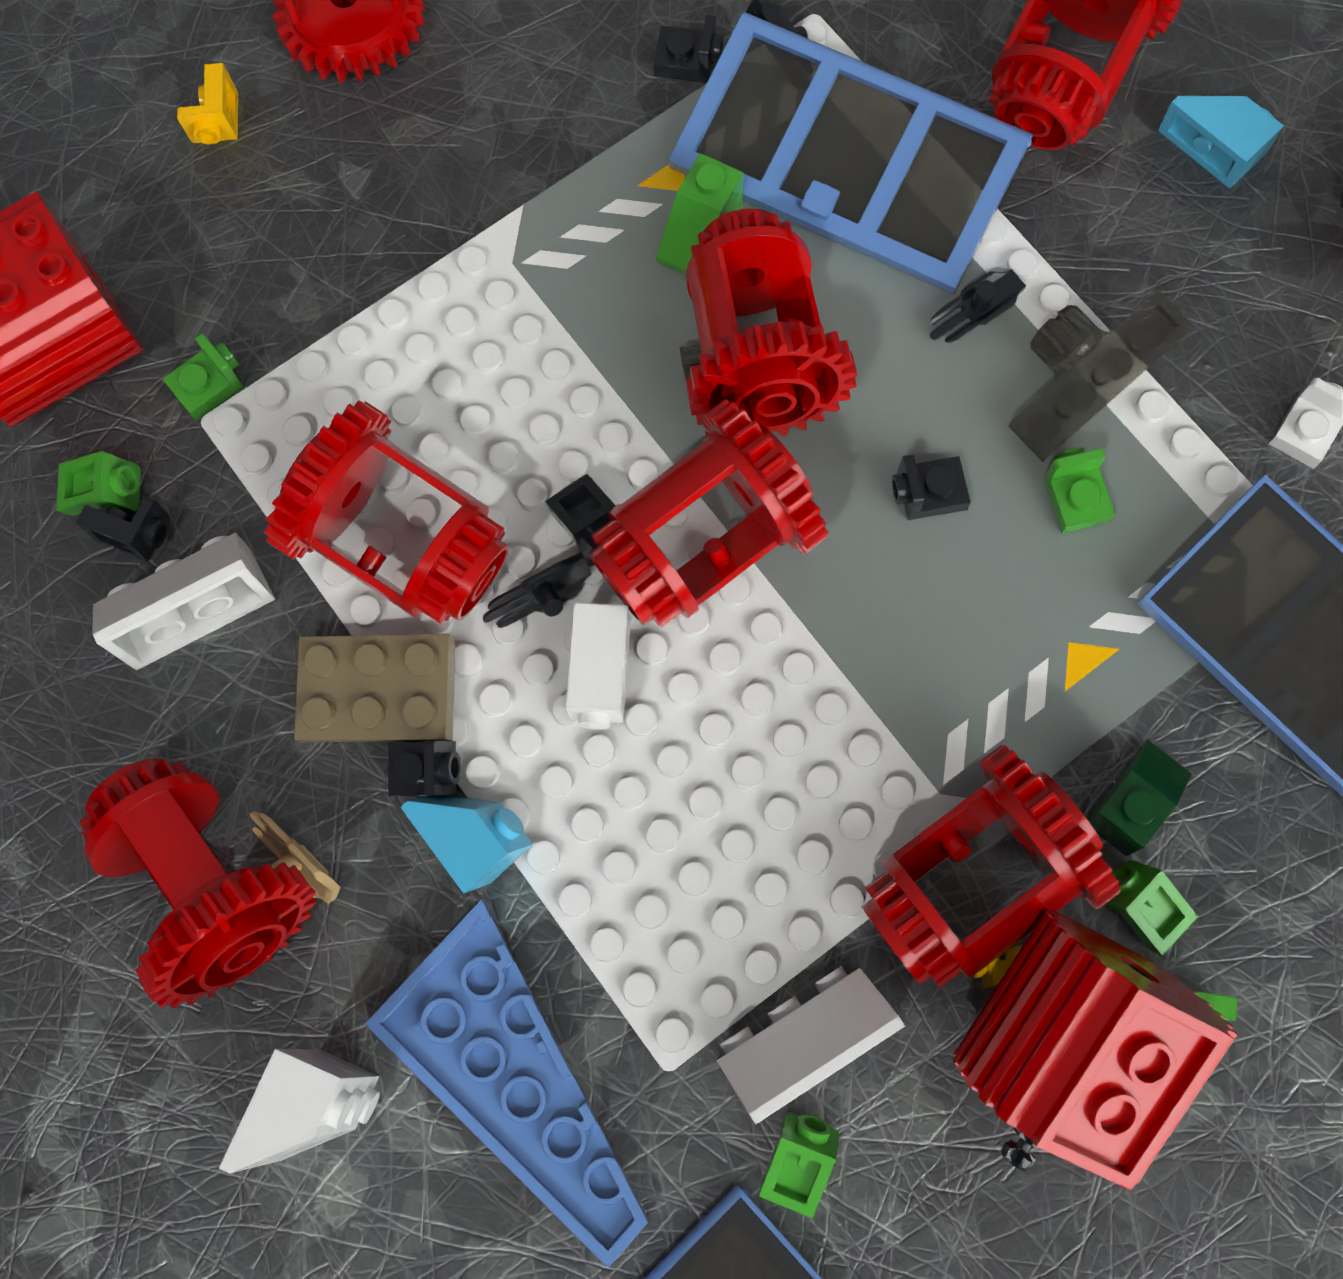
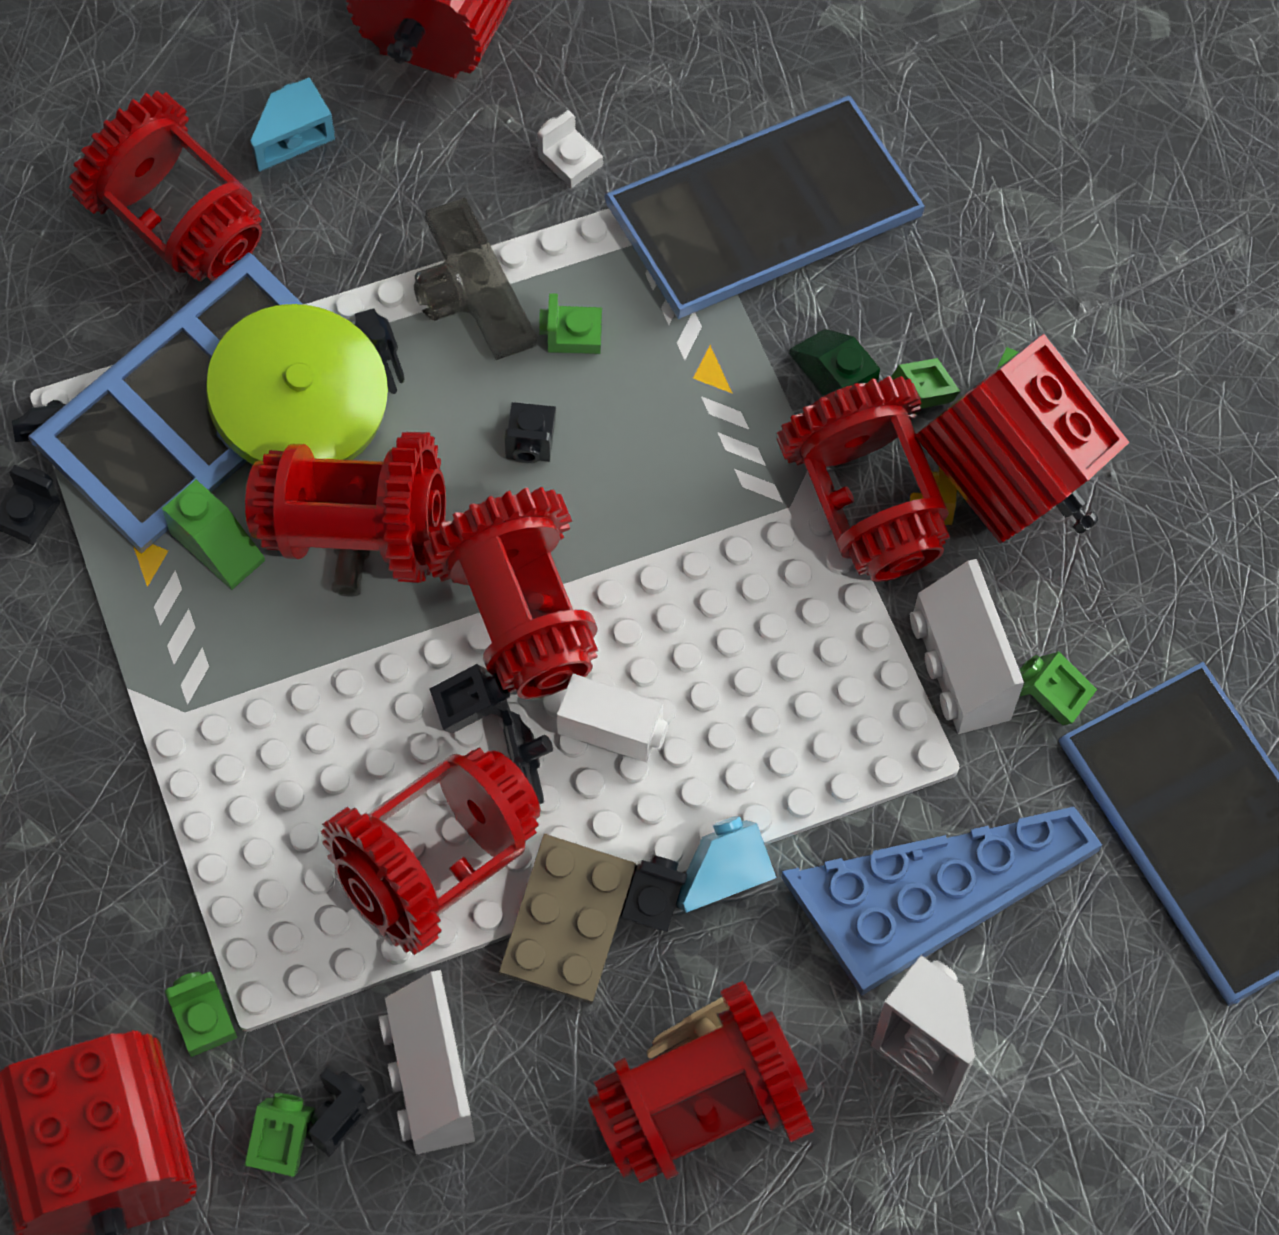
camera: 80 degrees left, 10 degrees down
none -> lime dish [206,304,388,464]

